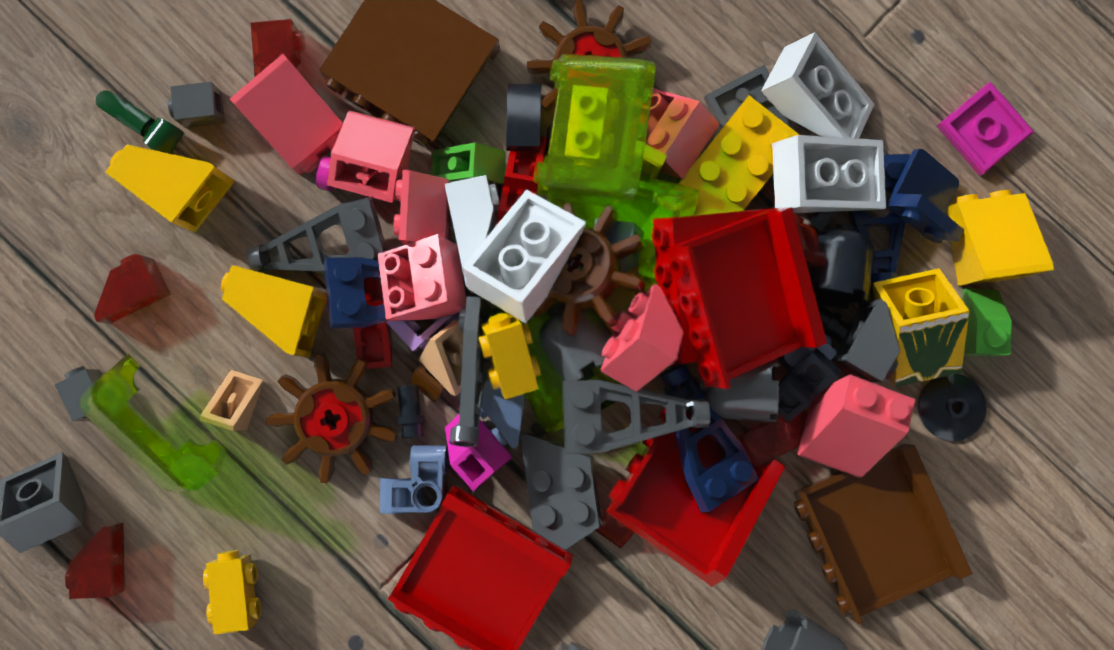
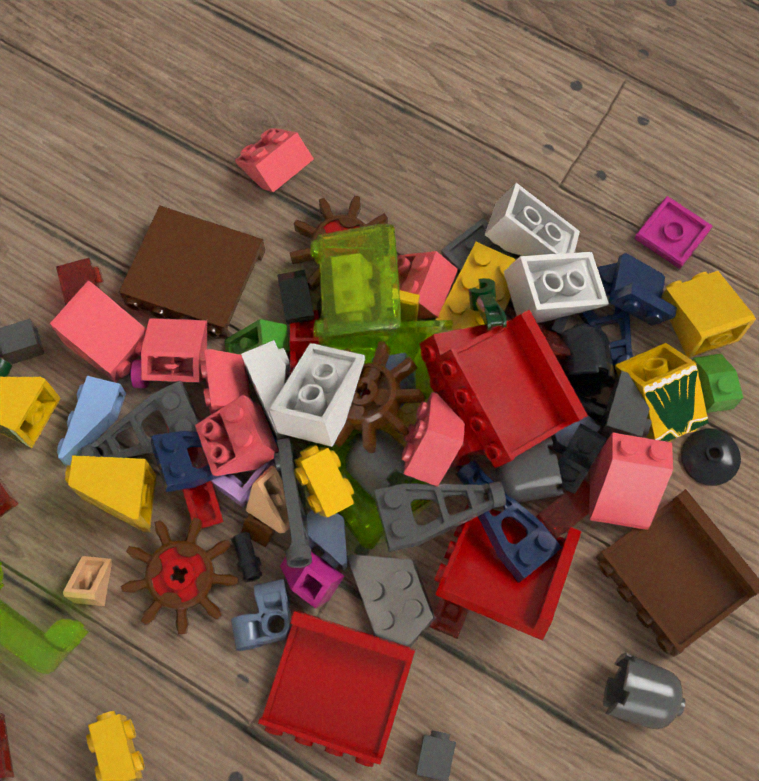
camera: 10 degrees left, 15 degrees down
none -> light blue slope [57,376,126,466]
none -> dark green piece [468,278,507,331]

